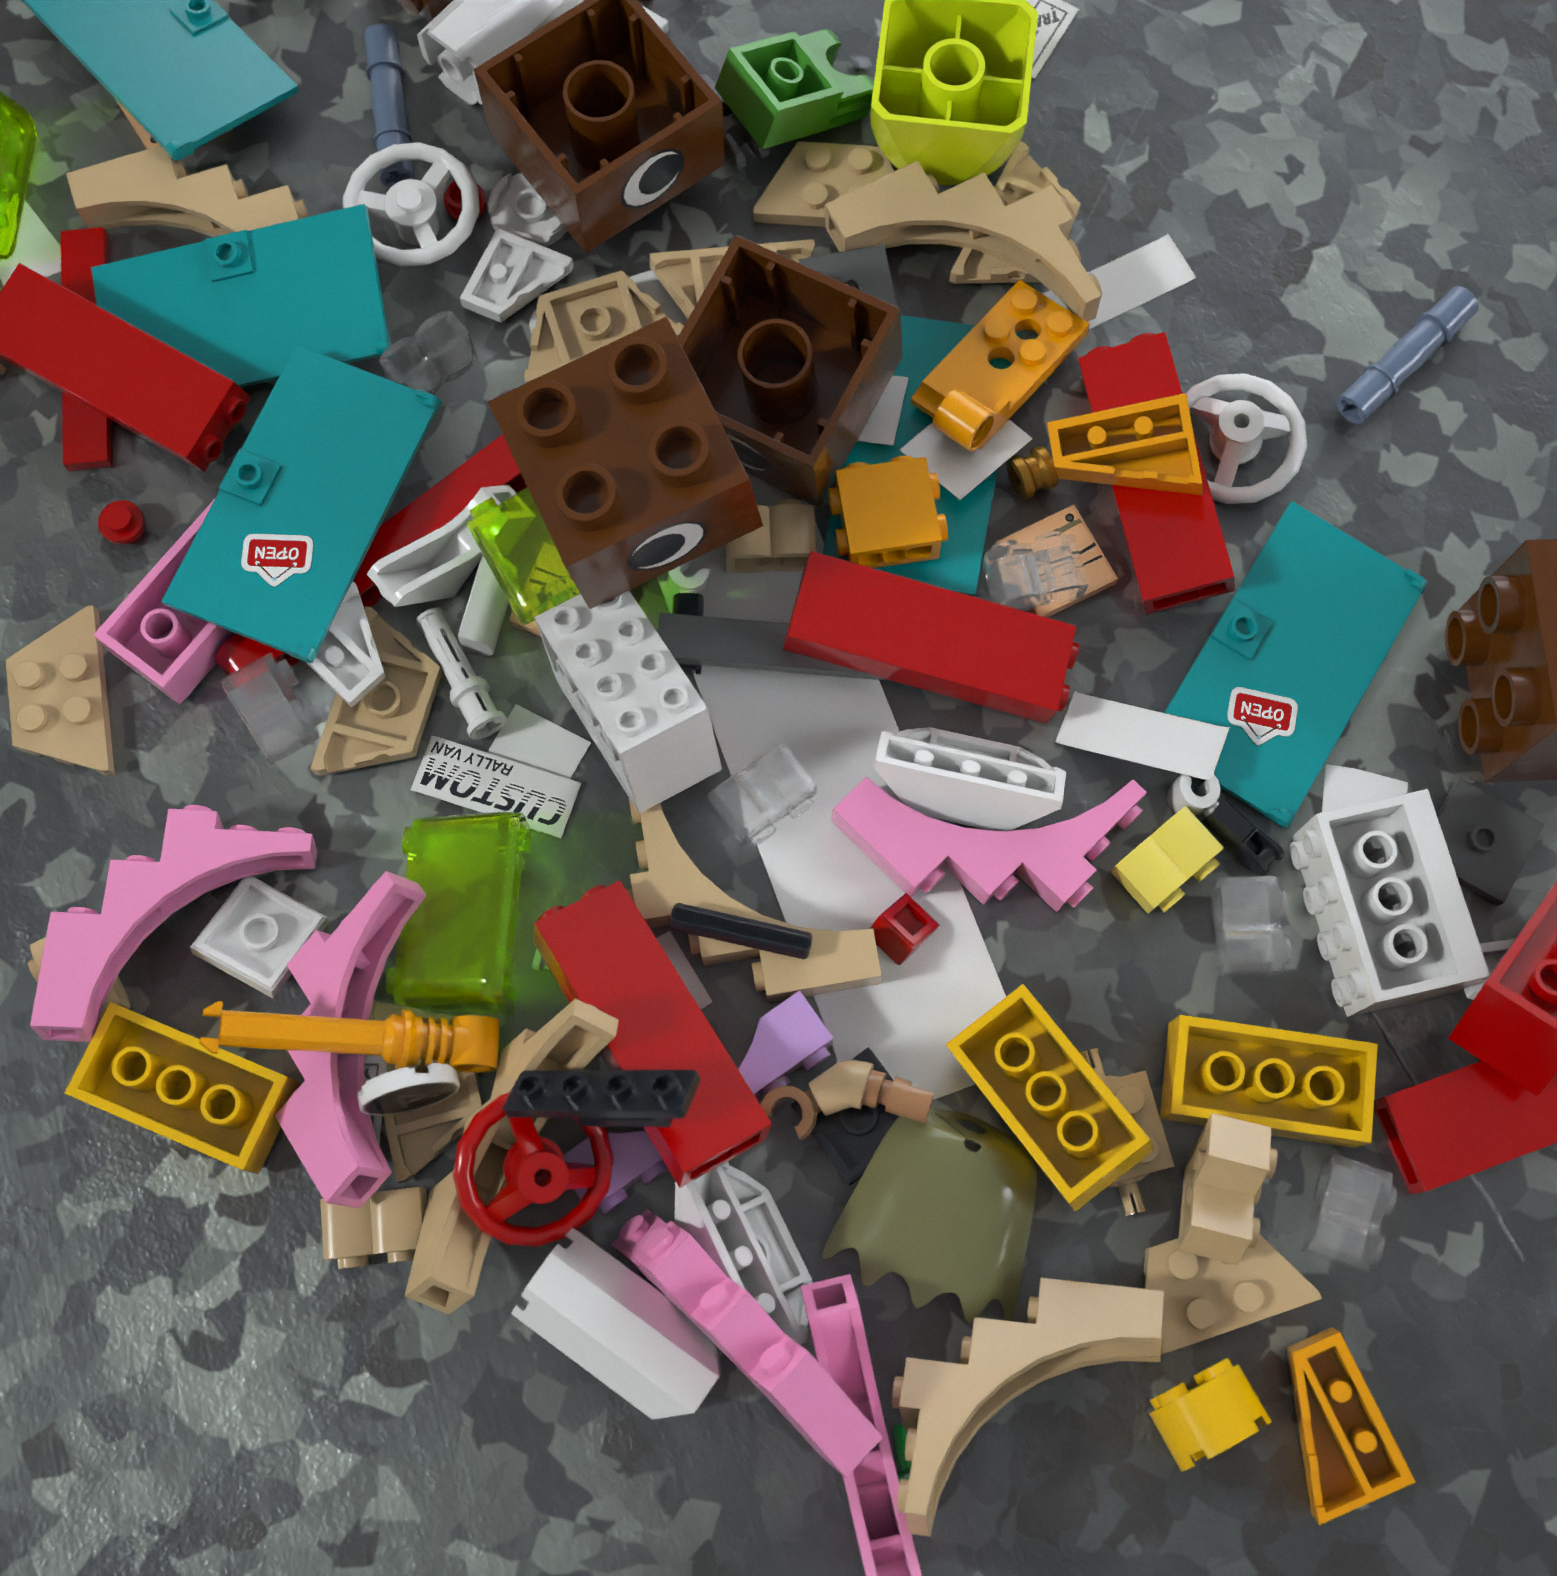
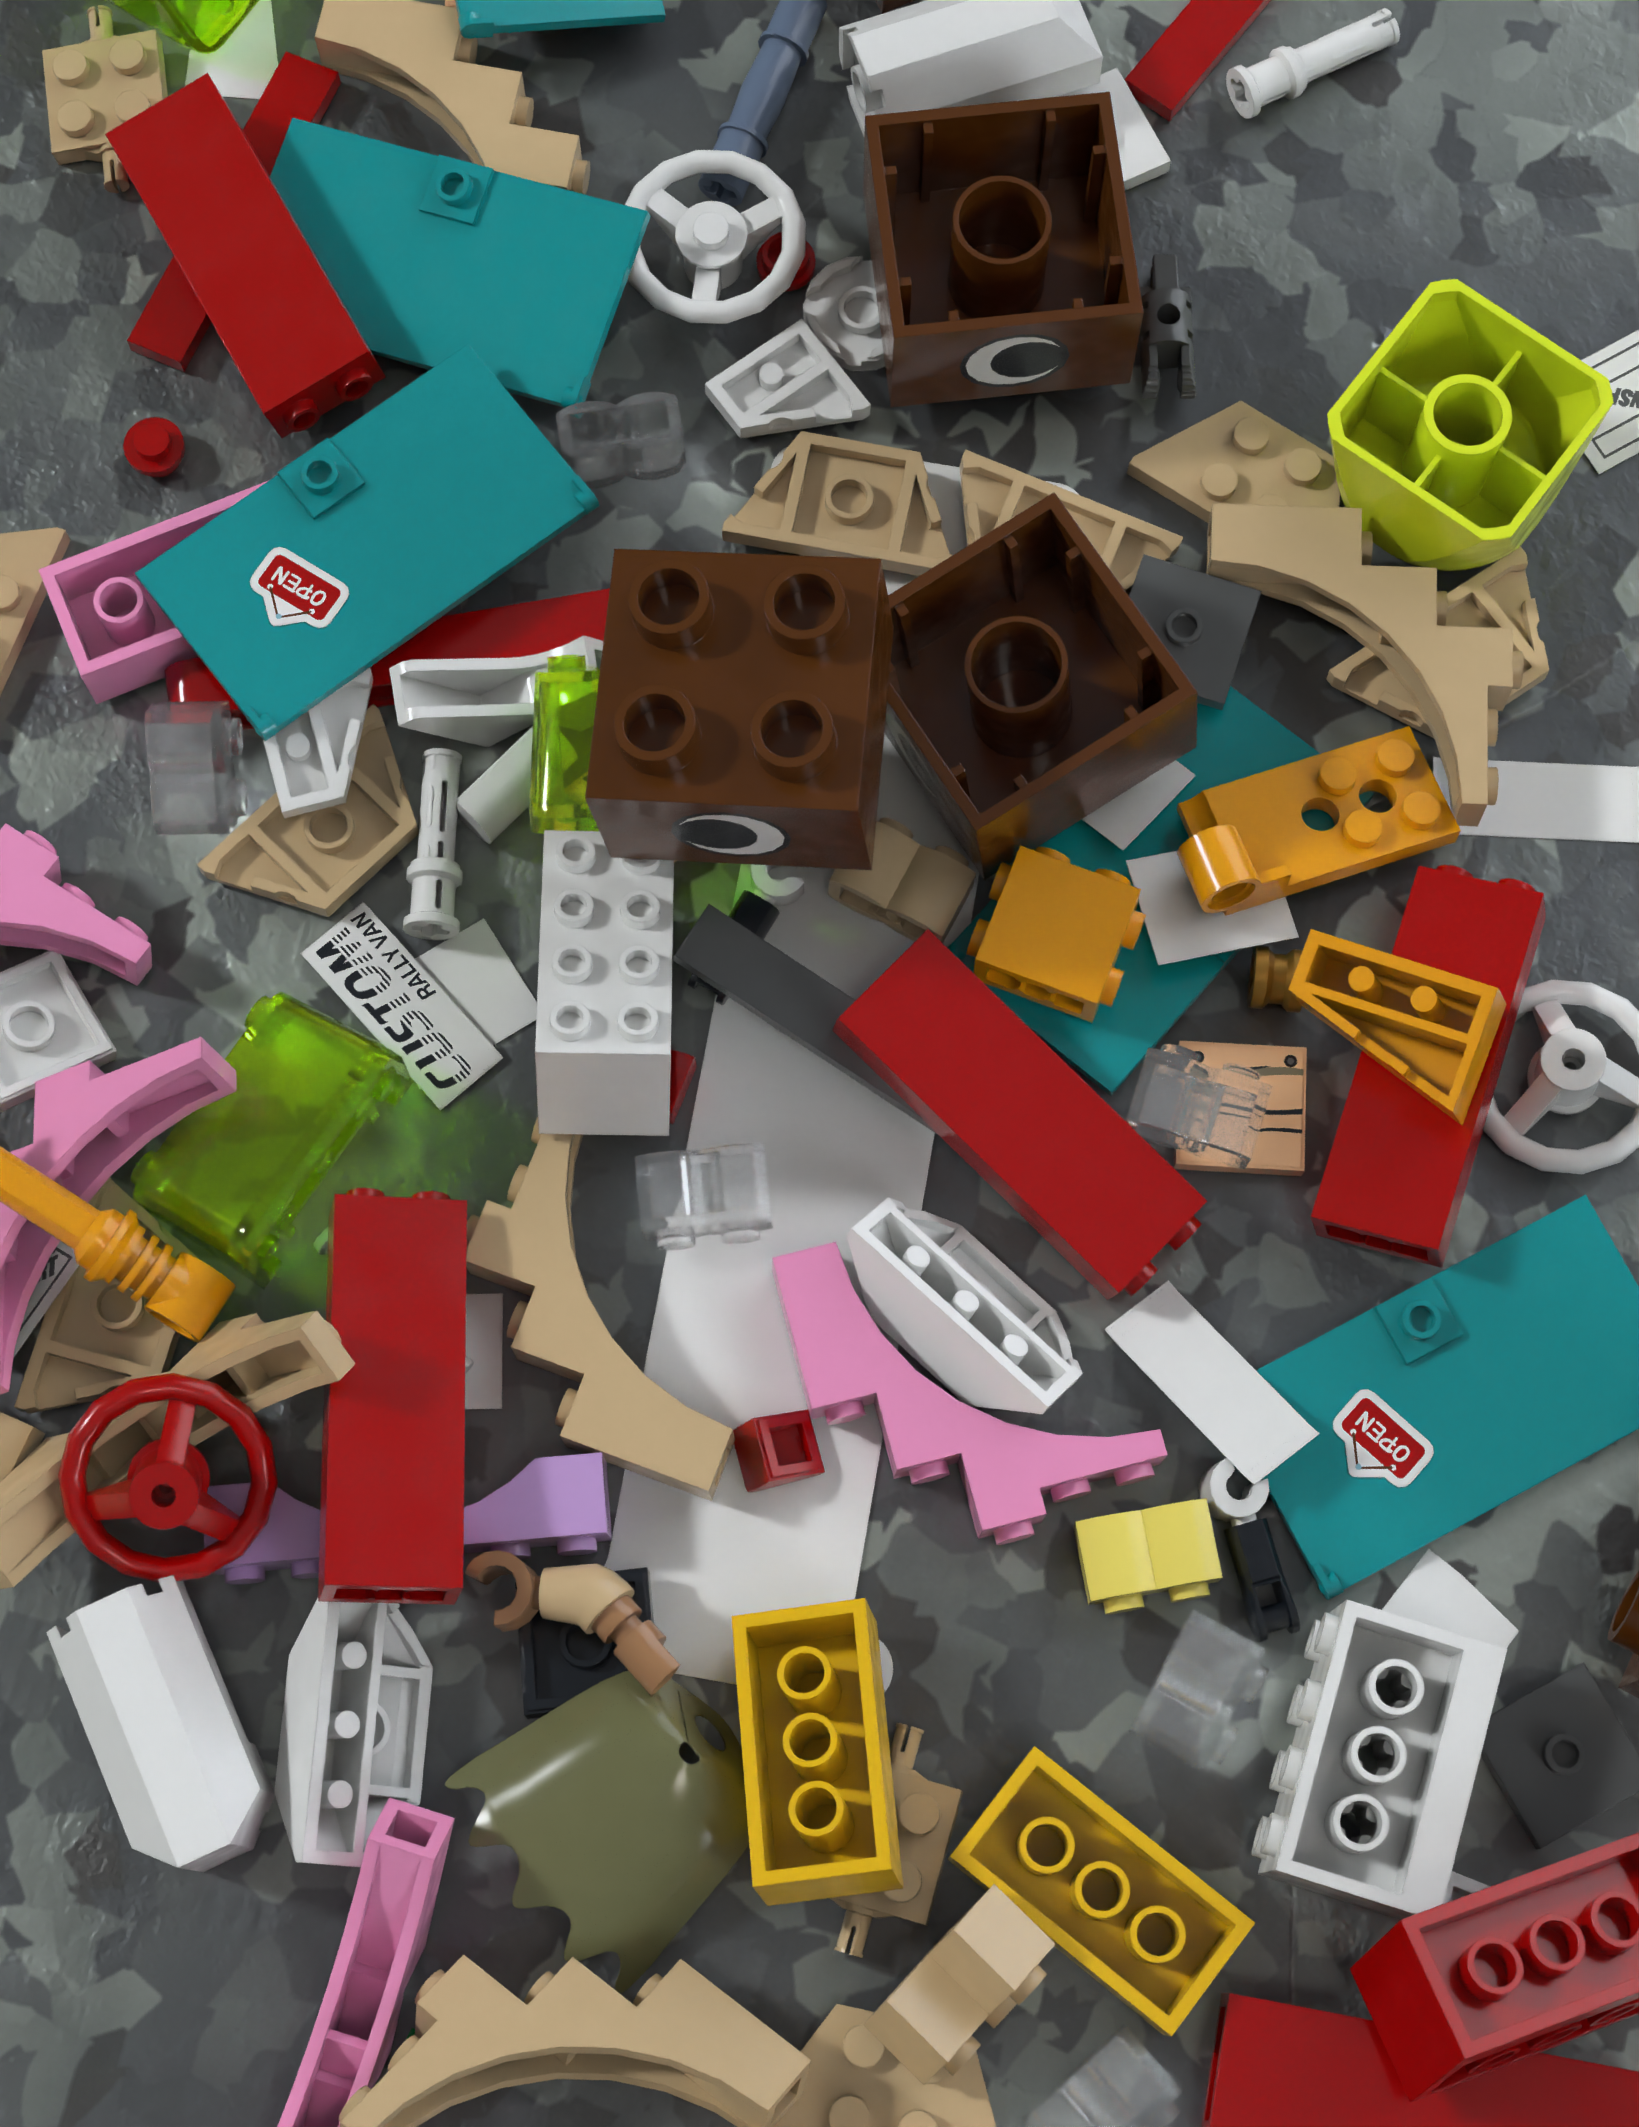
camera: 30 degrees right, 0 degrees up
tile [357,1063,460,1116] -> none
black bracket [503,1070,701,1127] -> none
bright pink arch [611,1209,883,1478] -> none
black axle [669,903,812,959] -> none
bright green brick [715,29,874,149] -> none

